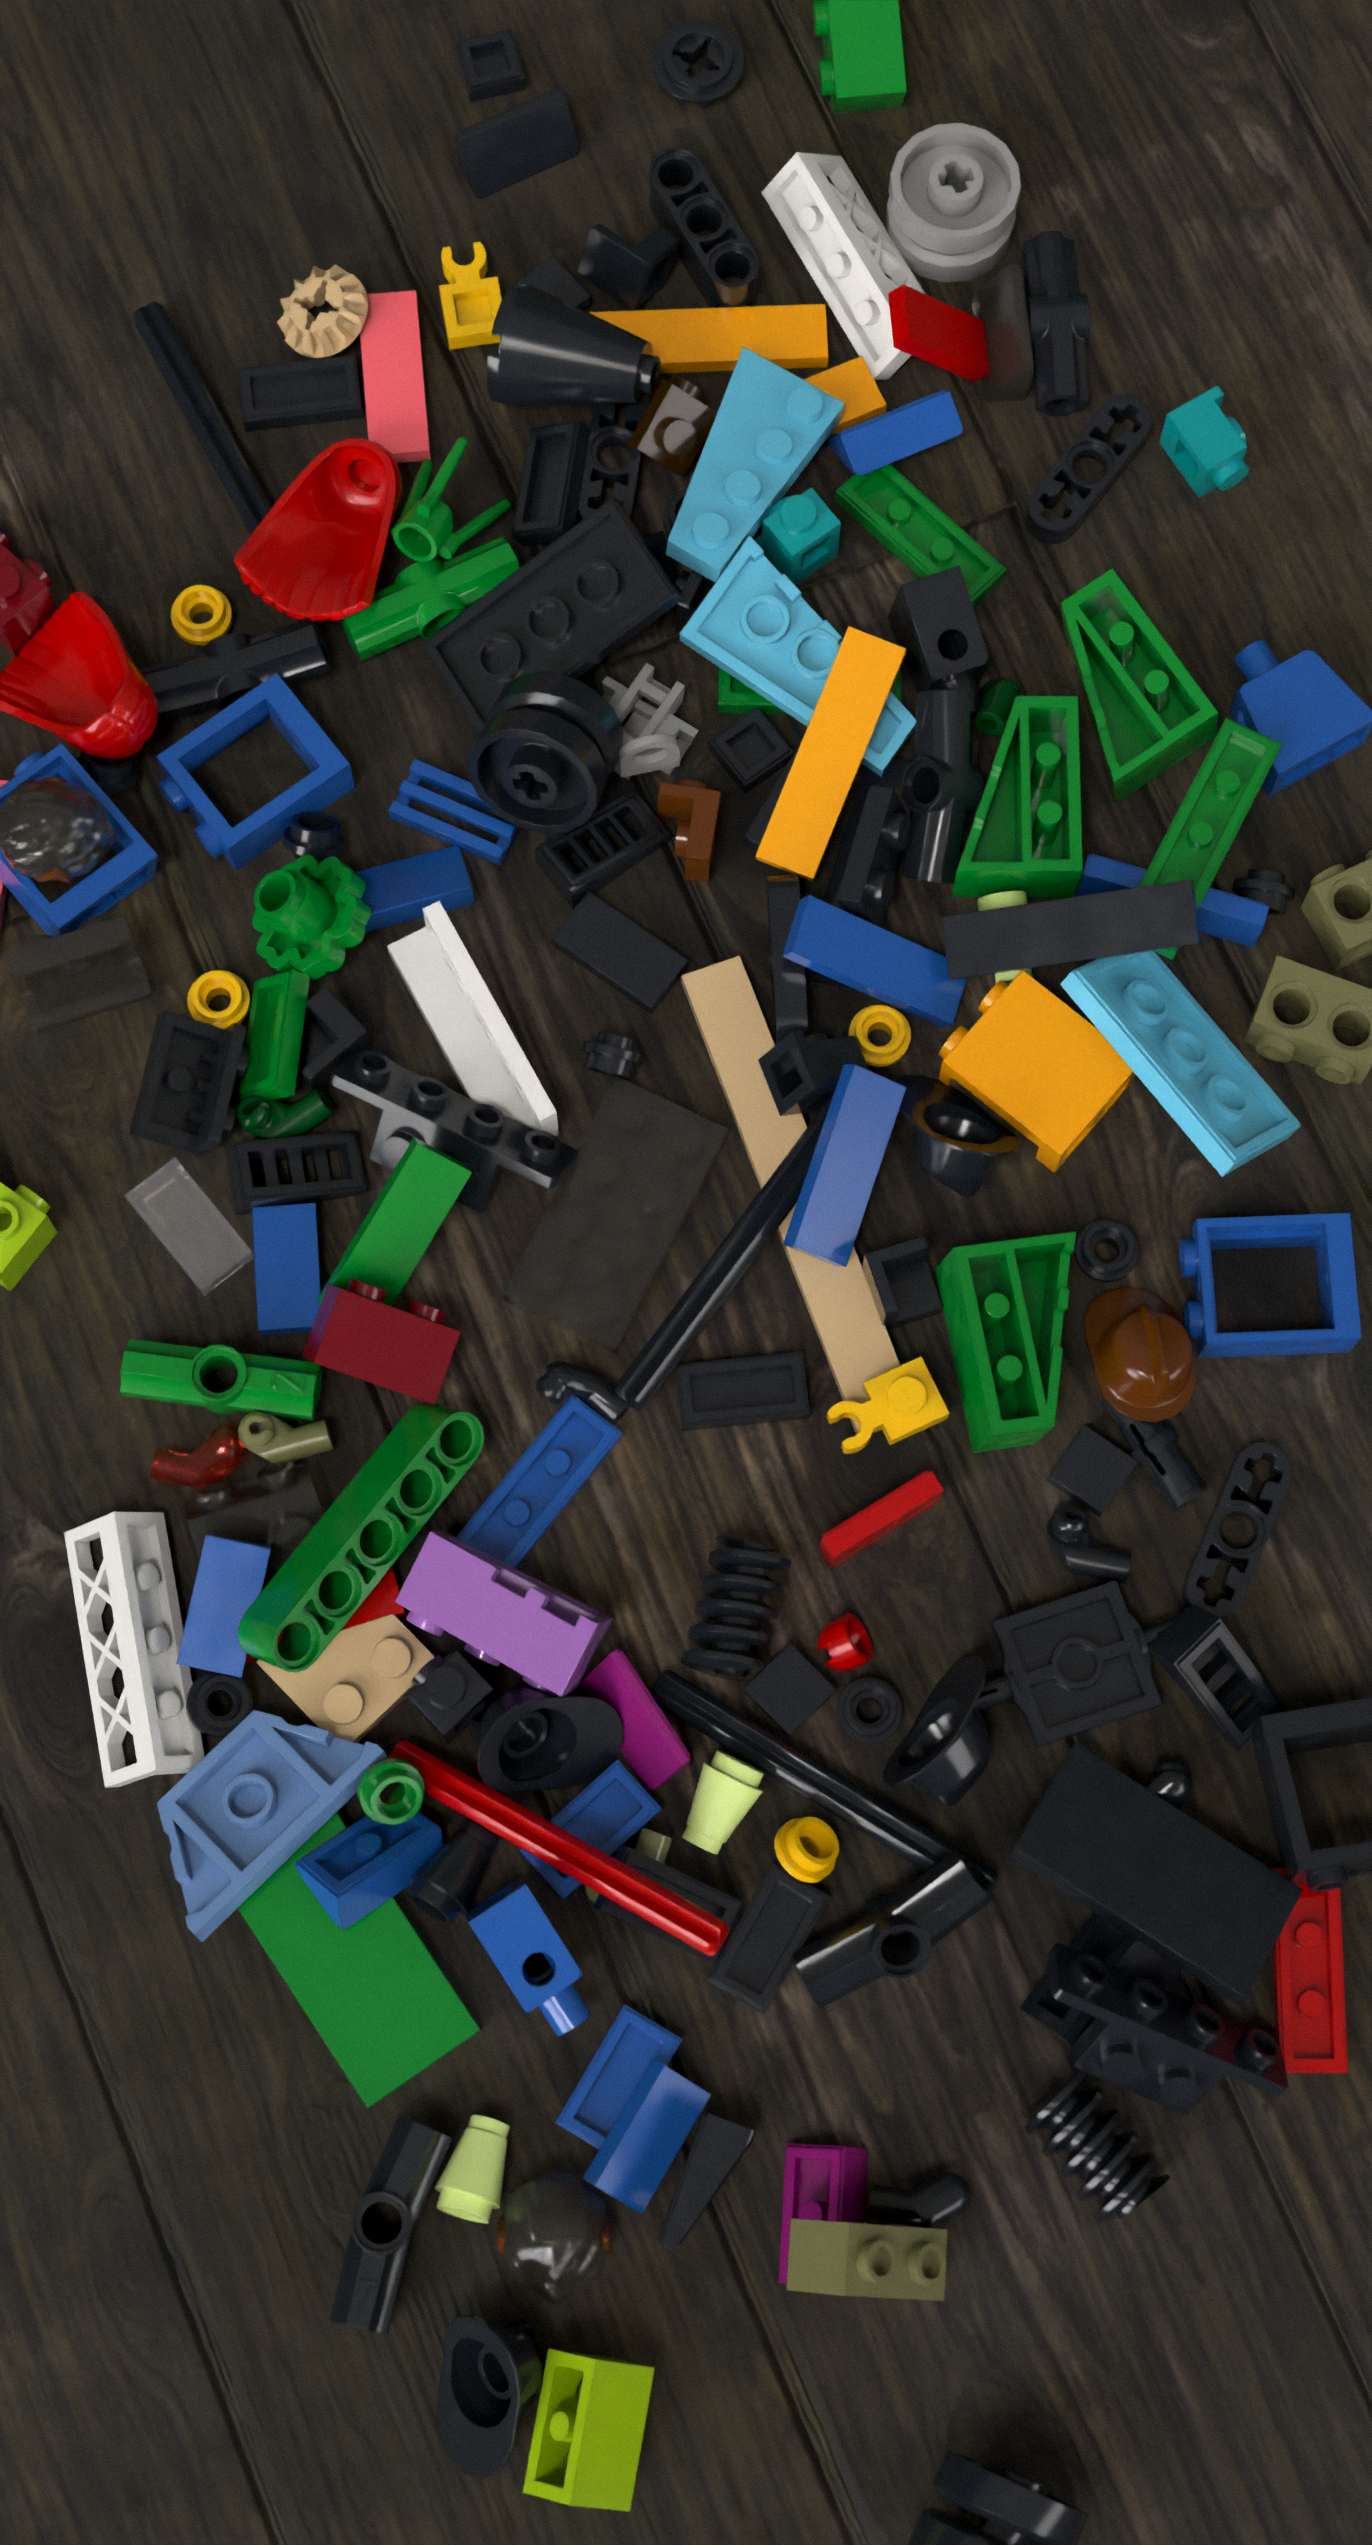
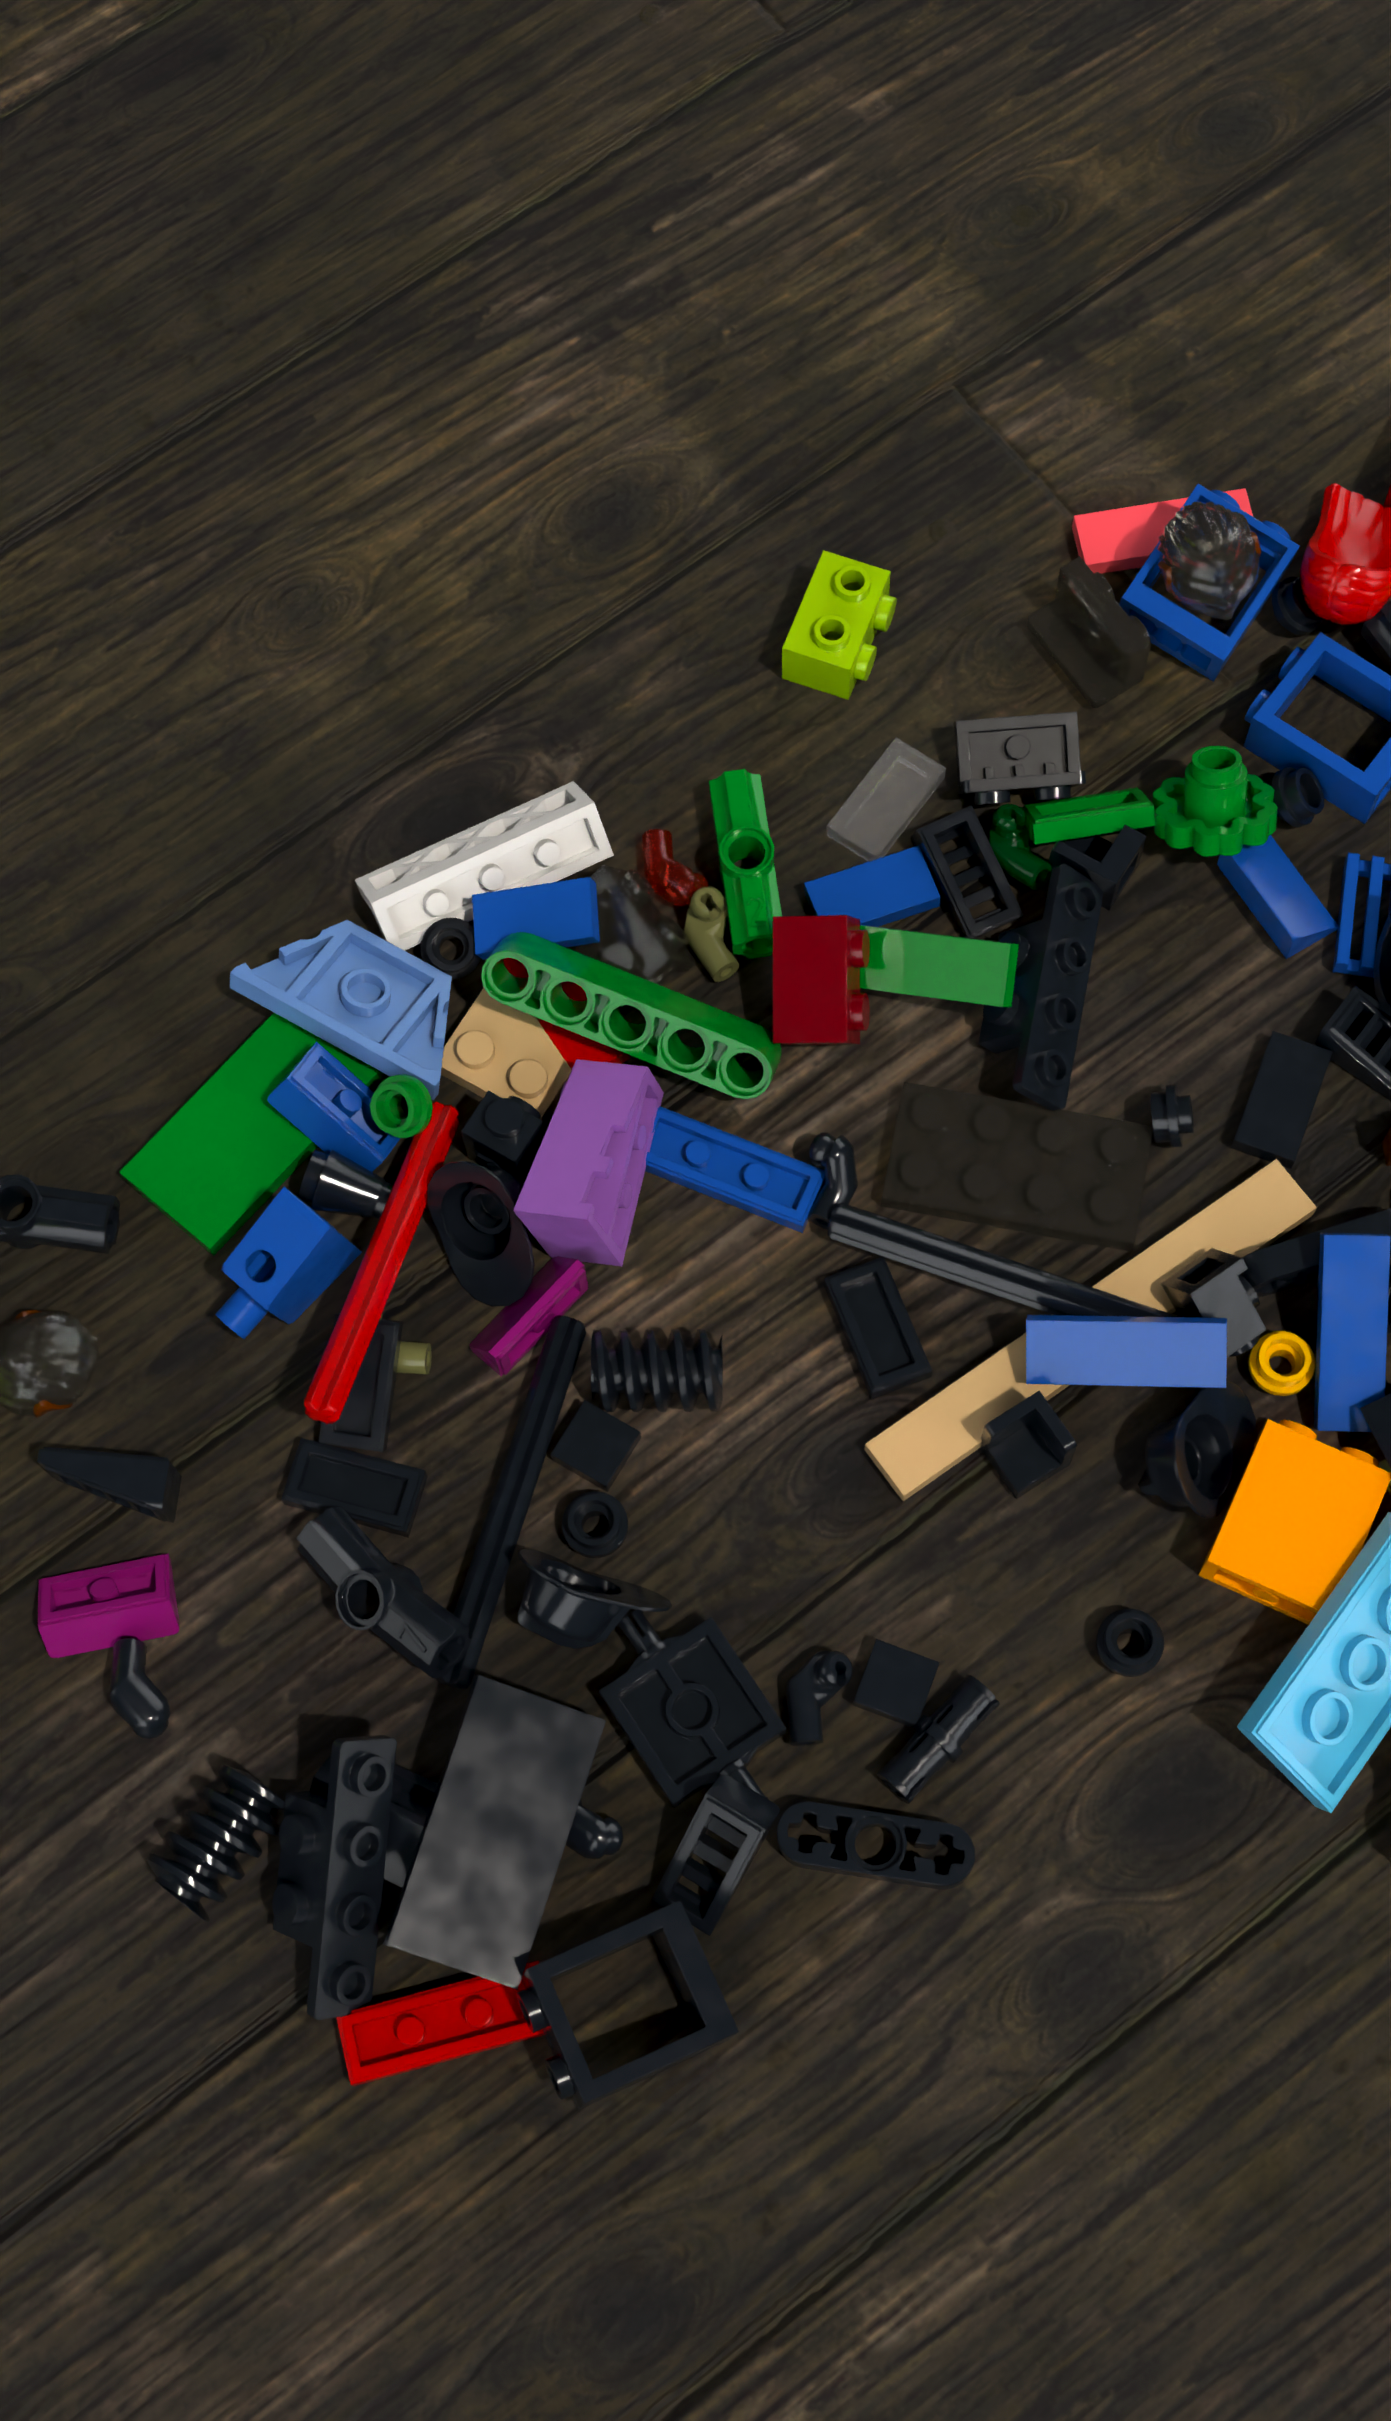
camera: 80 degrees right, 5 degrees down
yellow plate [187,970,251,1029] -> none
white fence [387,901,559,1136] -> none
yellowish green cone [435,2115,510,2224] -> none
blue tile [519,1760,662,1900] -> none
blue tile [555,2004,682,2149] -> none
blue tile [583,2058,711,2214] -> none
yellowish green cone [682,1750,764,1855] -> none
yellow plate [774,1817,839,1883] -> none
olive brick [787,2218,948,2301] -> none
red hinge [817,1613,874,1671] -> none
red tile [819,1470,944,1569] -> none
yellow plate [826,1356,950,1454] -> none
green wedge [935,1231,1076,1453] -> none
reddish brown piece [1084,1287,1196,1422] -> none
blue window [1179,1213,1361,1358] -> none

